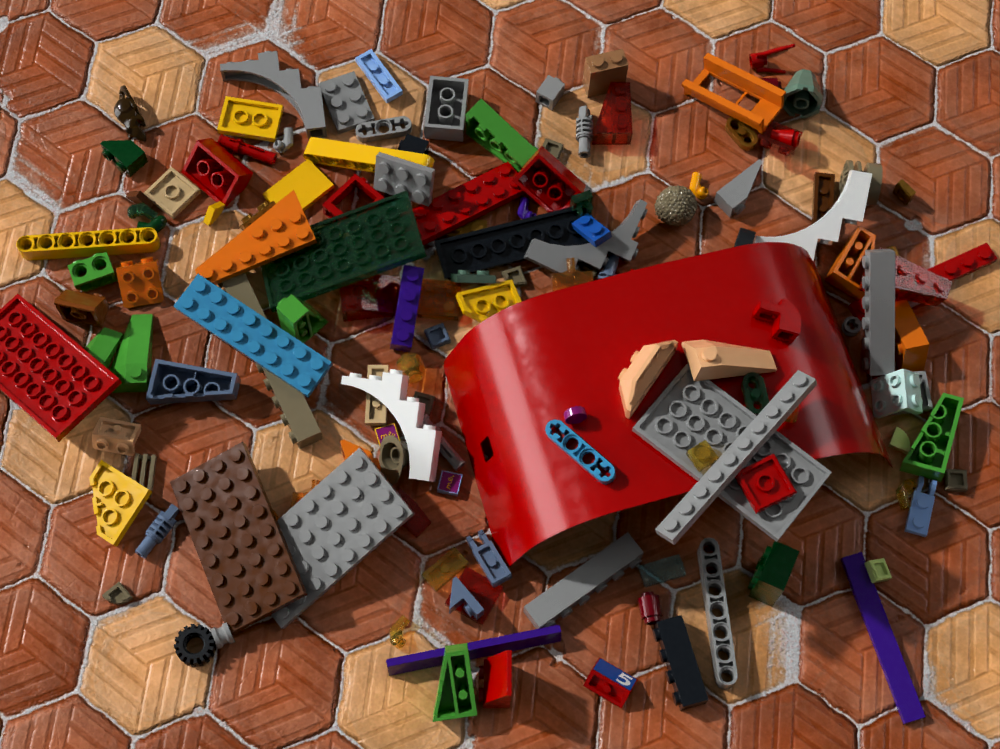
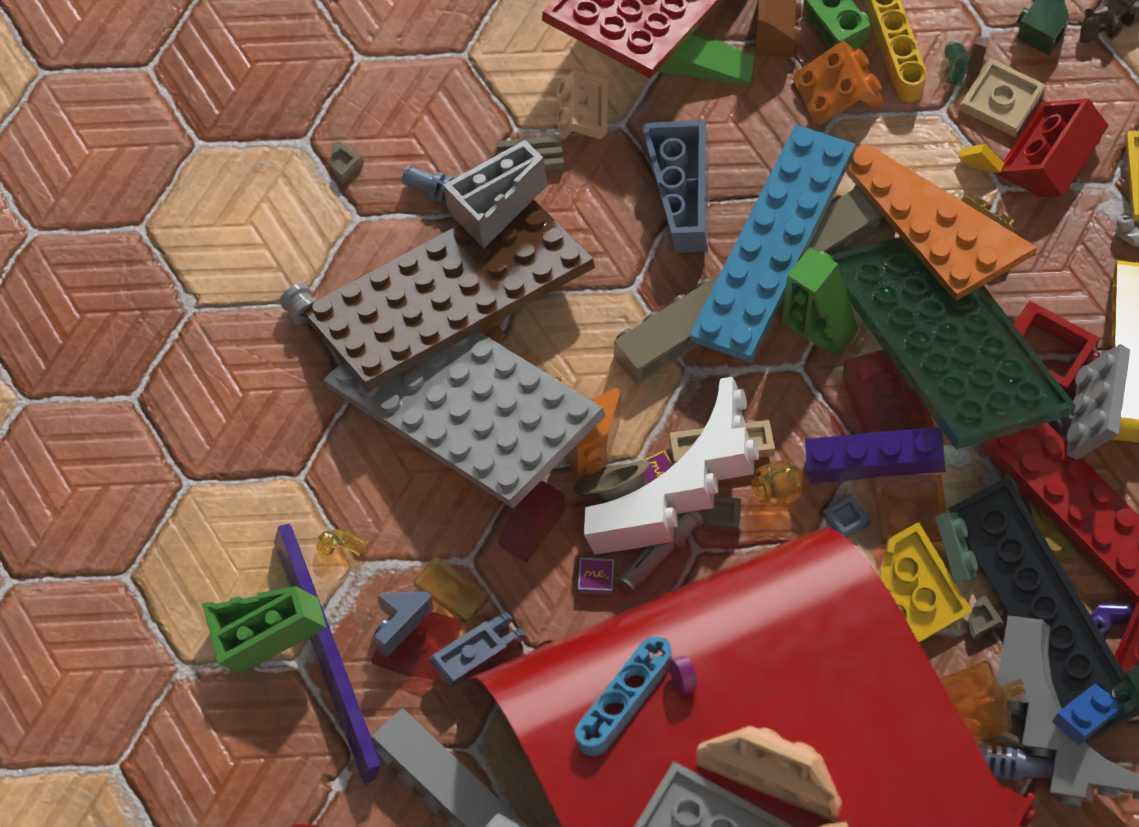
camera: 85 degrees right, 5 degrees down
yellow plate [89,460,152,547] -> none
bright green wedge [110,314,153,393] -> none
dark green arm [137,215,167,233] -> none
black tyre [174,624,216,667] -> none
red pin [218,134,277,165] -> none
yellow tile [263,159,334,211] -> none
red slope [479,650,512,708] -> none
none -> light grey wedge [443,140,548,248]

